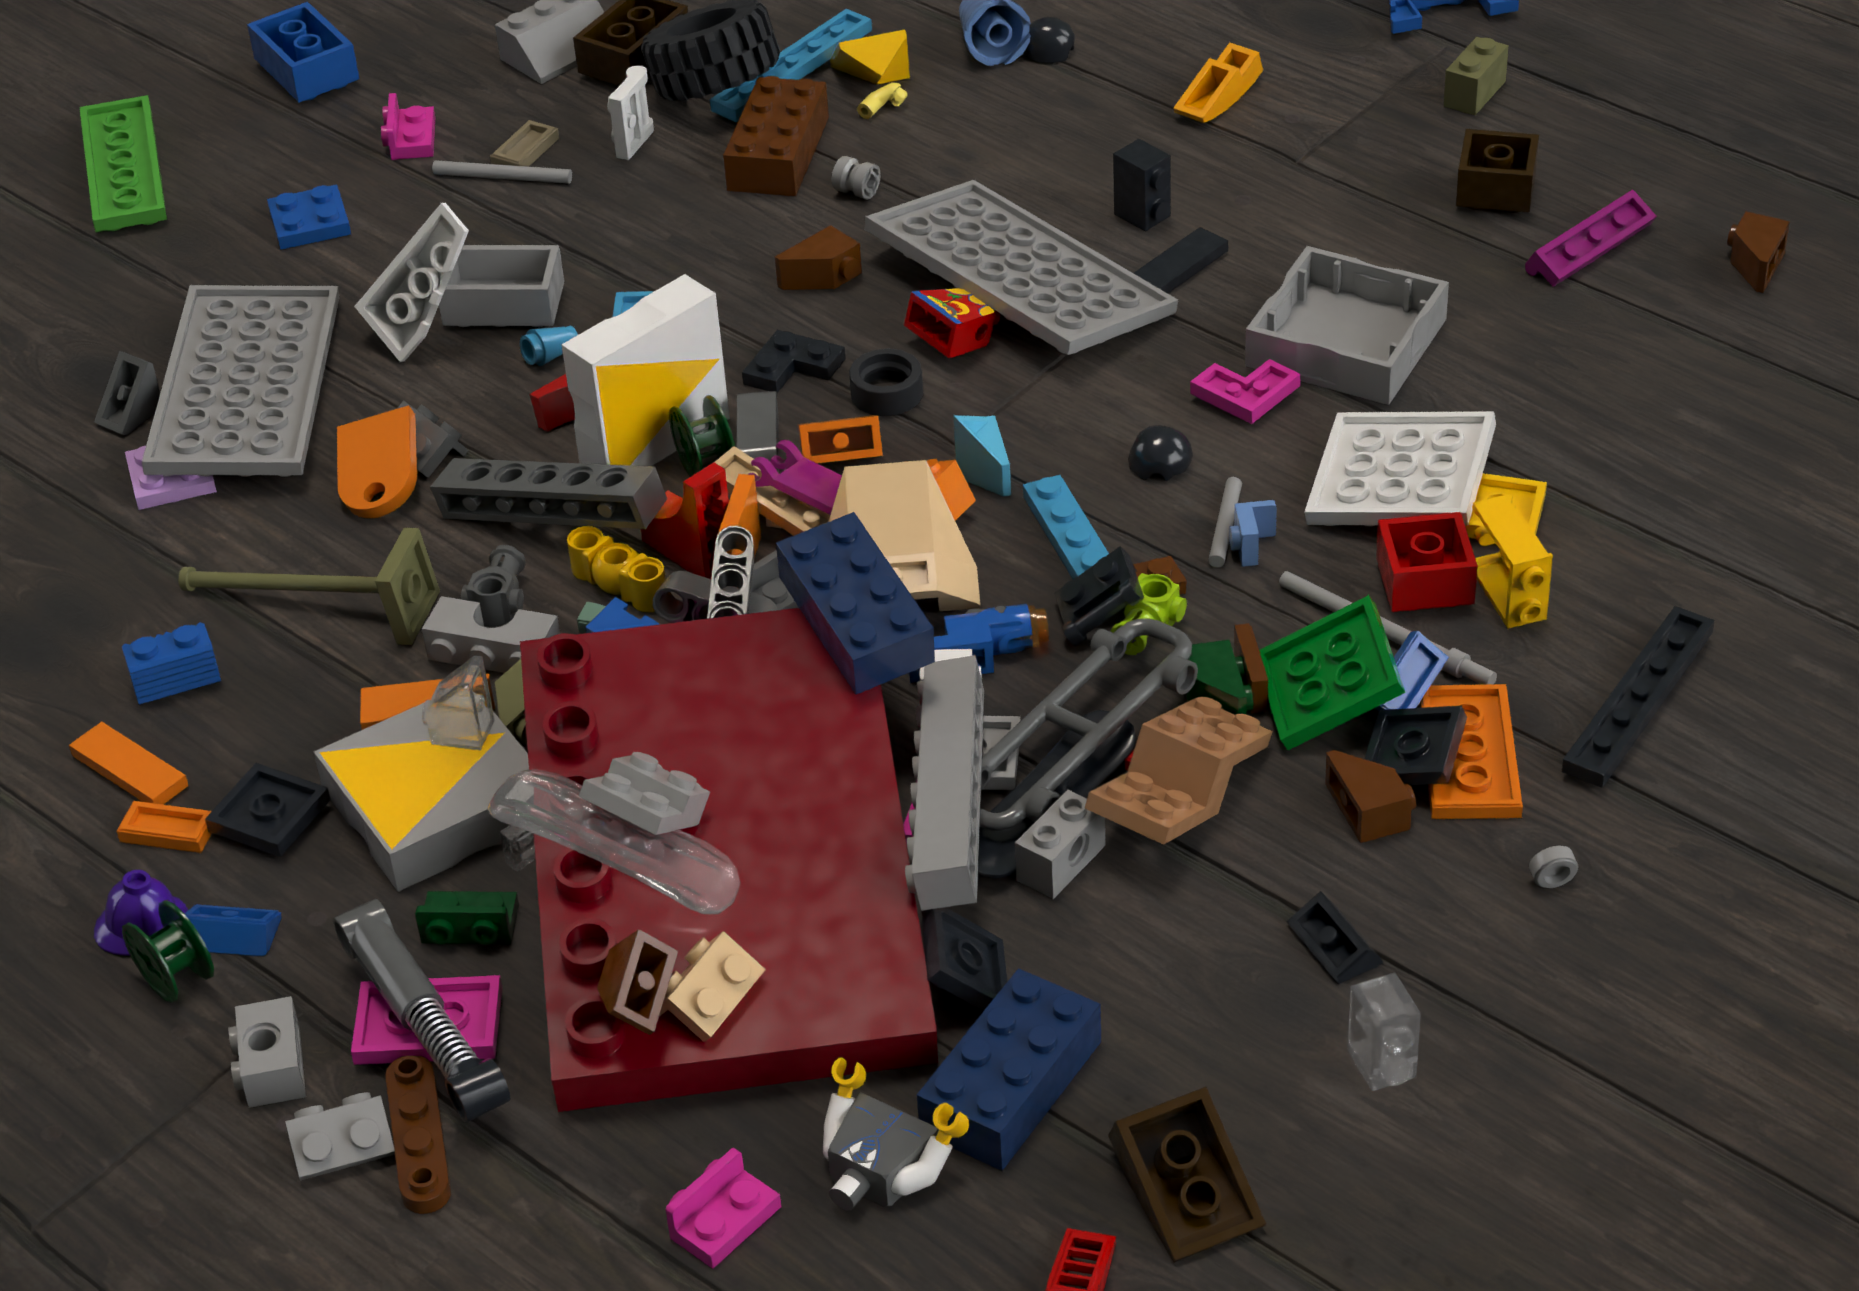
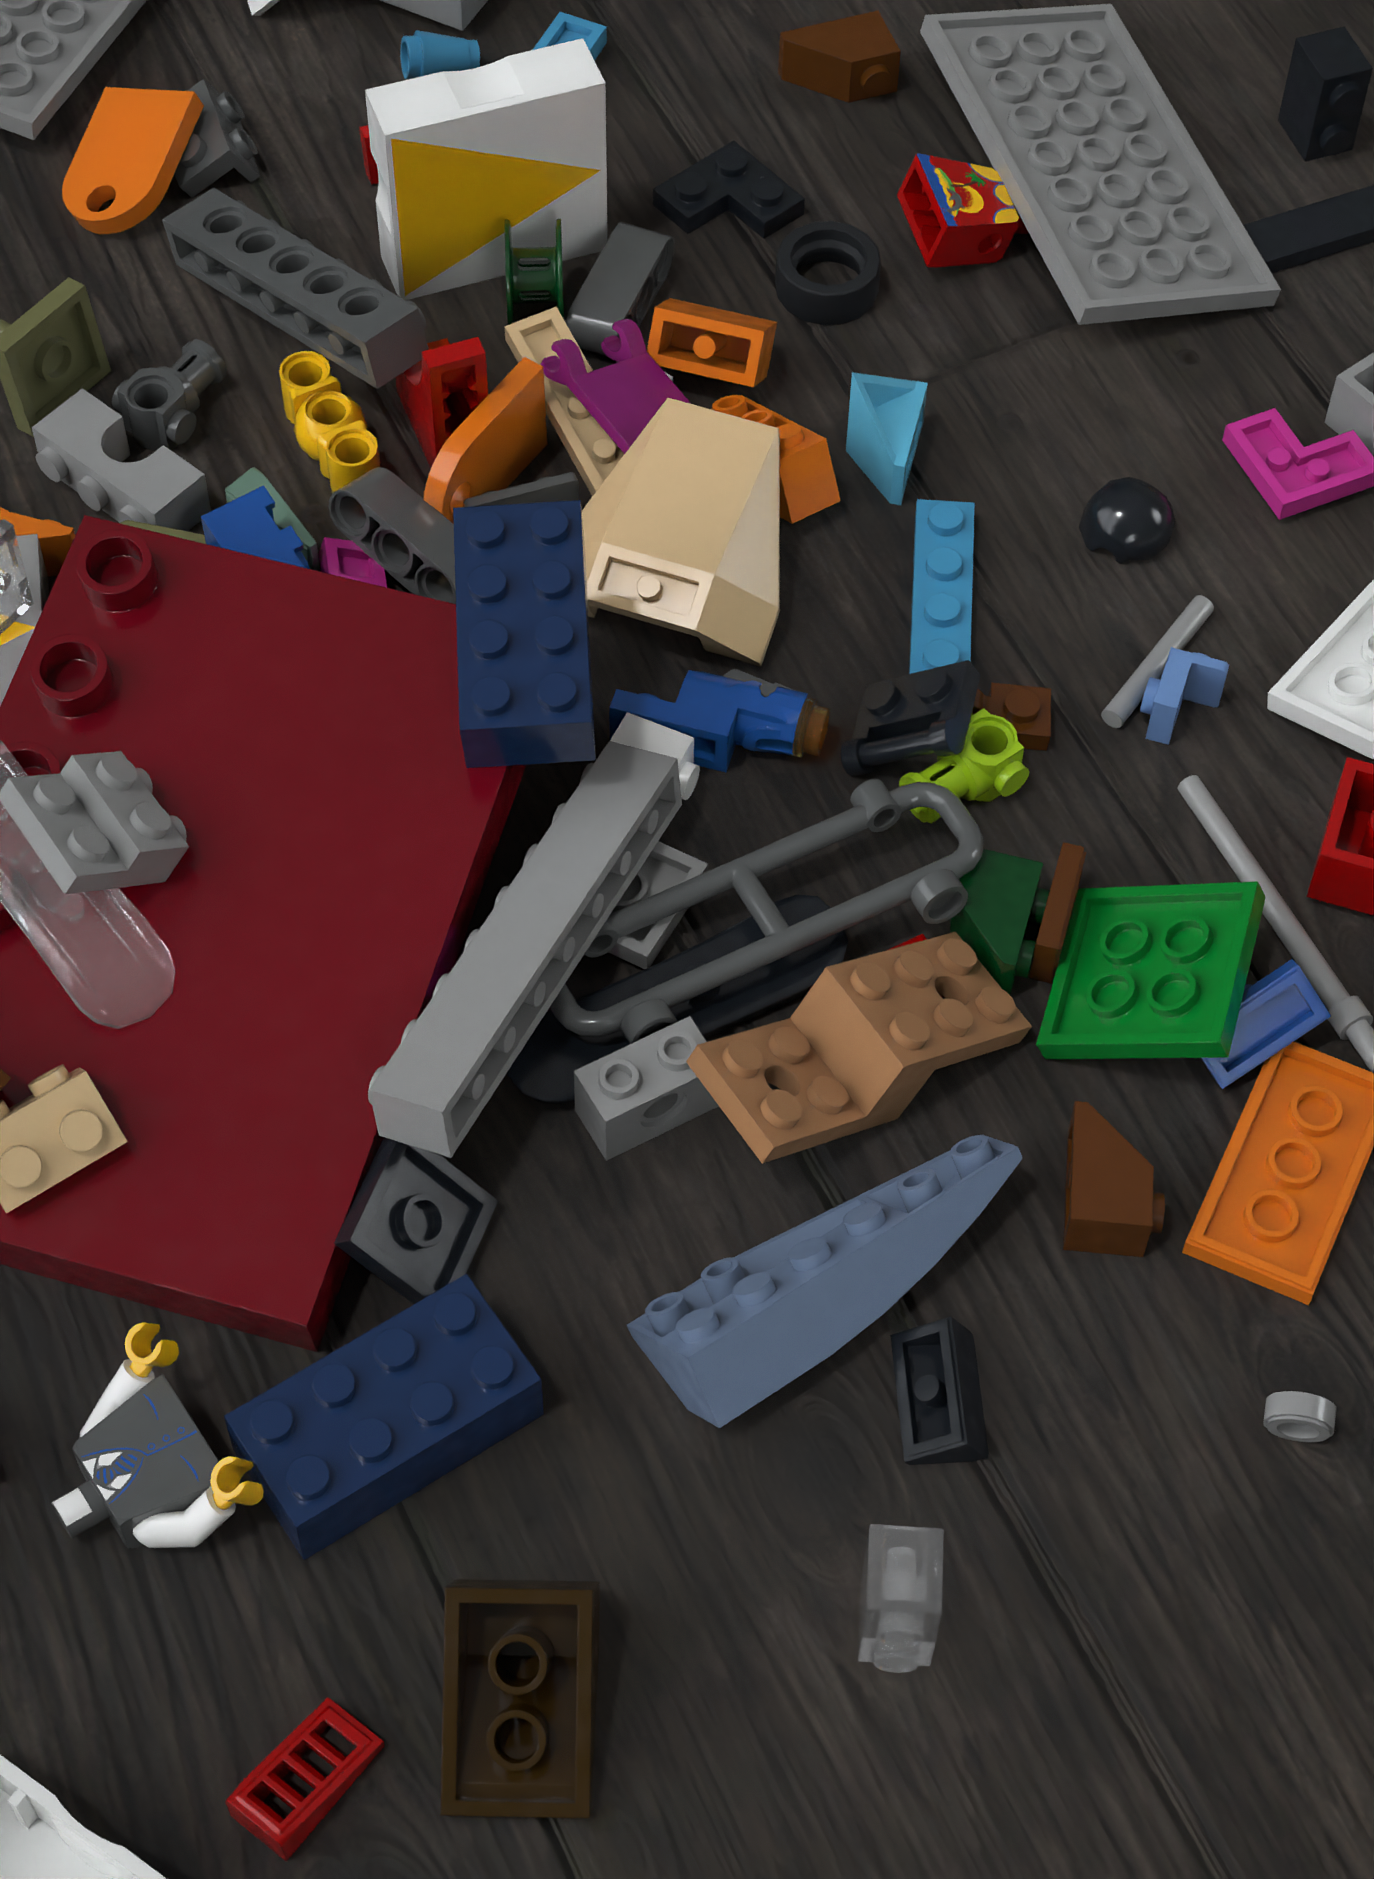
camera: 20 degrees right, 15 degrees up
dark grey beam [707,525,754,619] -> none
black plate [1365,705,1467,785] -> none
none -> sand blue wedge [627,1135,1023,1428]

